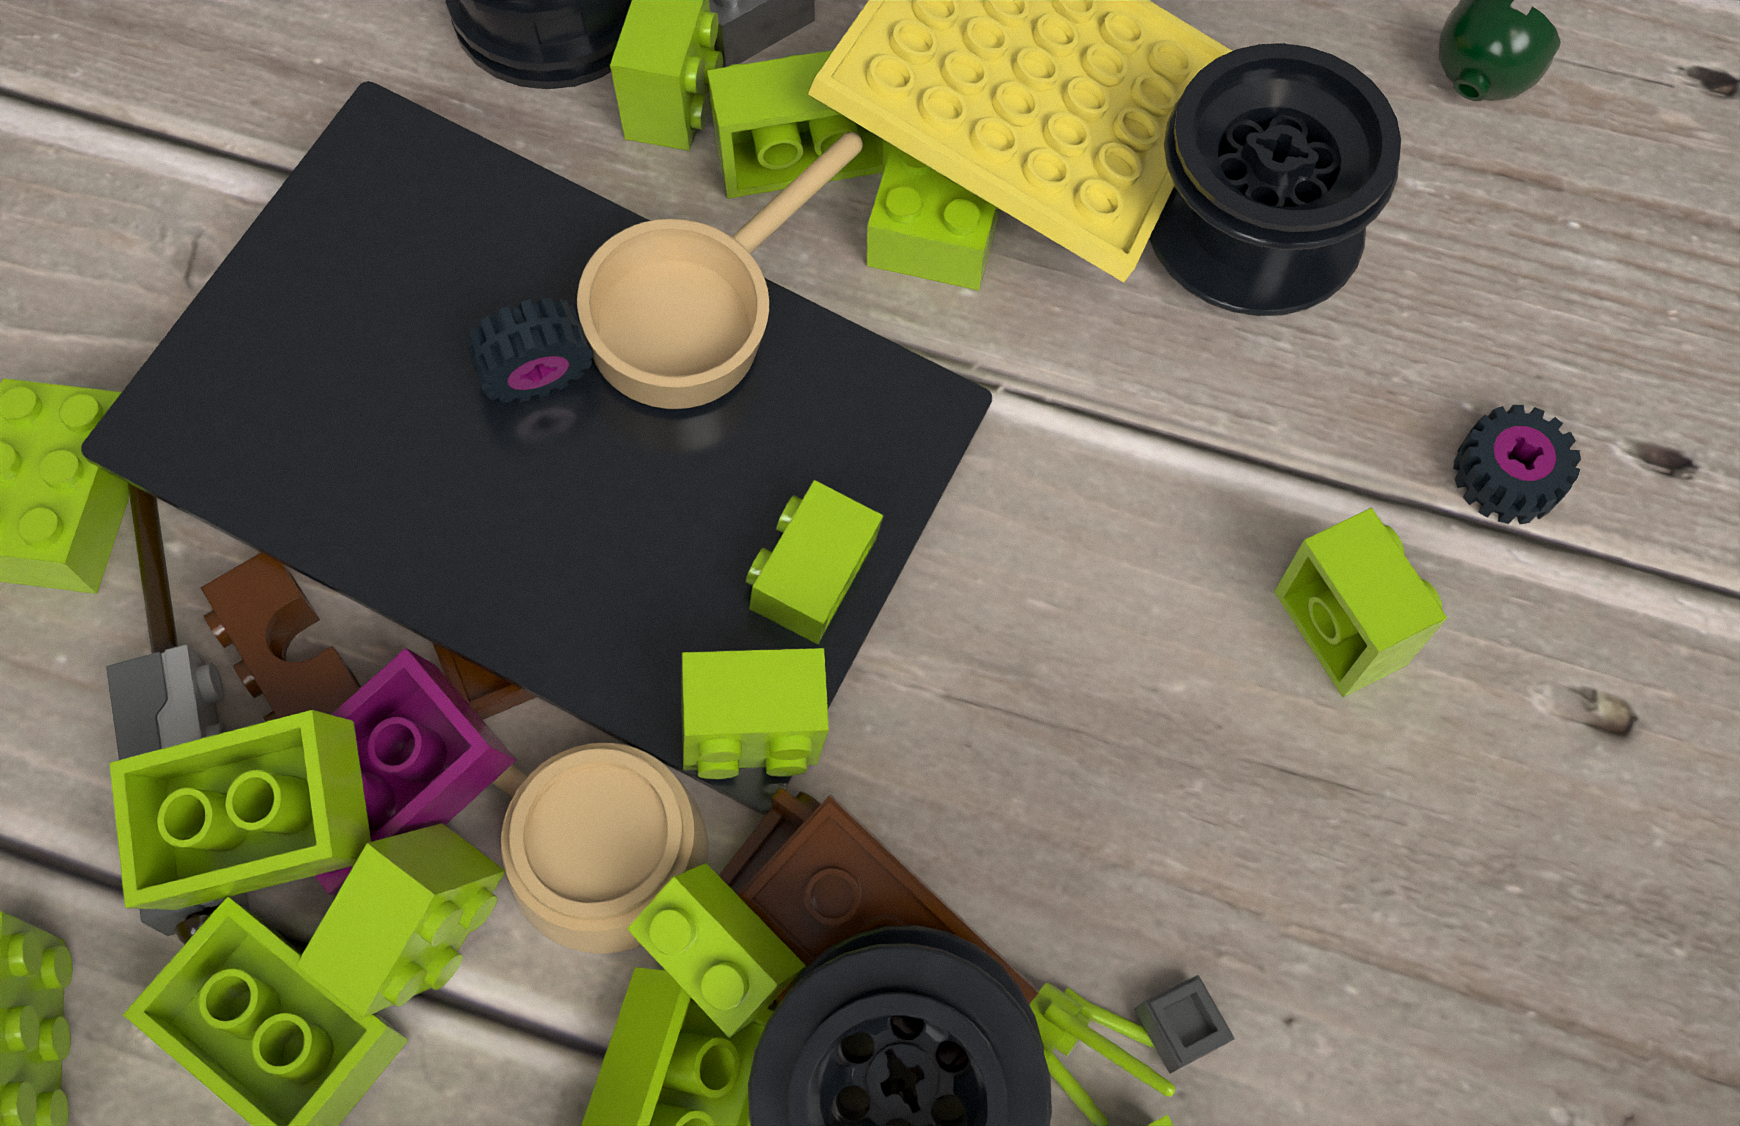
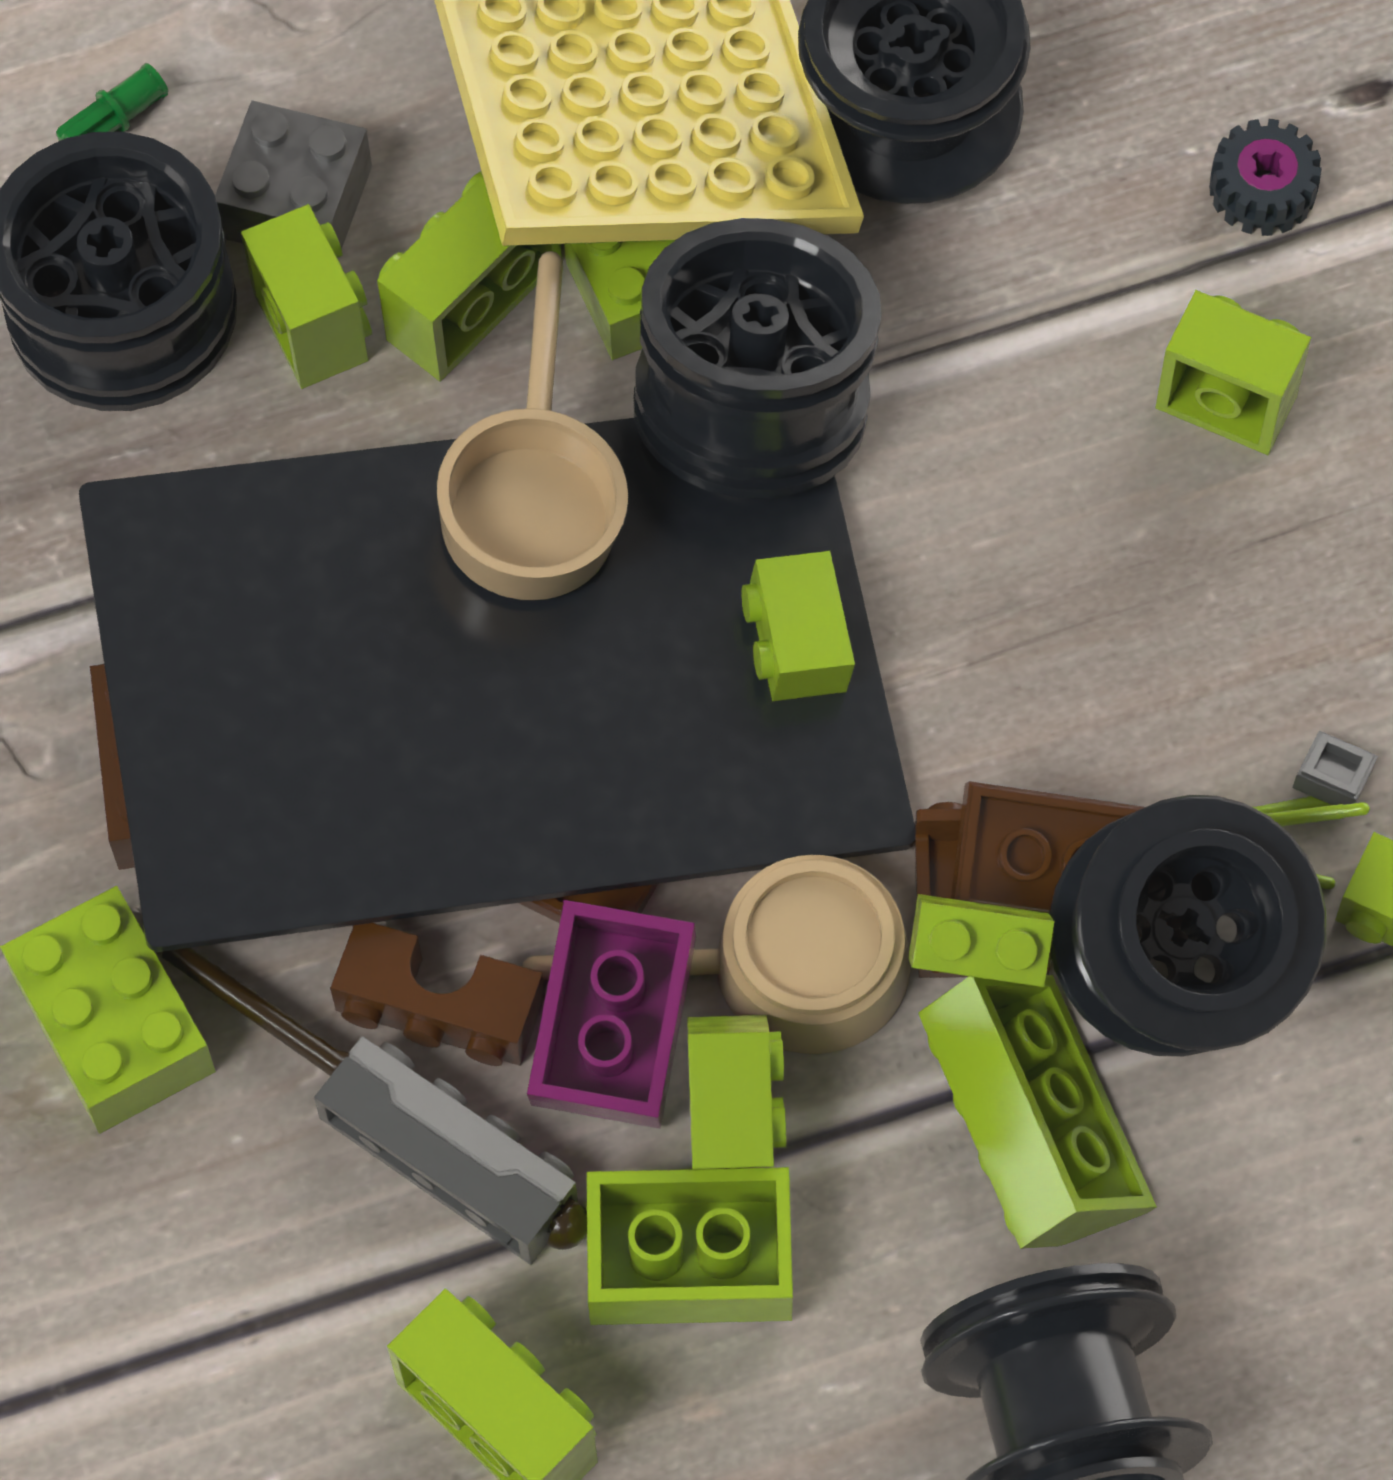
camera: 35 degrees left, 0 degrees up
lime brick [109,710,371,910] -> none
black wheel [466,298,593,403] -> none
lime brick [681,648,829,779] -> none
none -> black wheel [633,218,882,499]

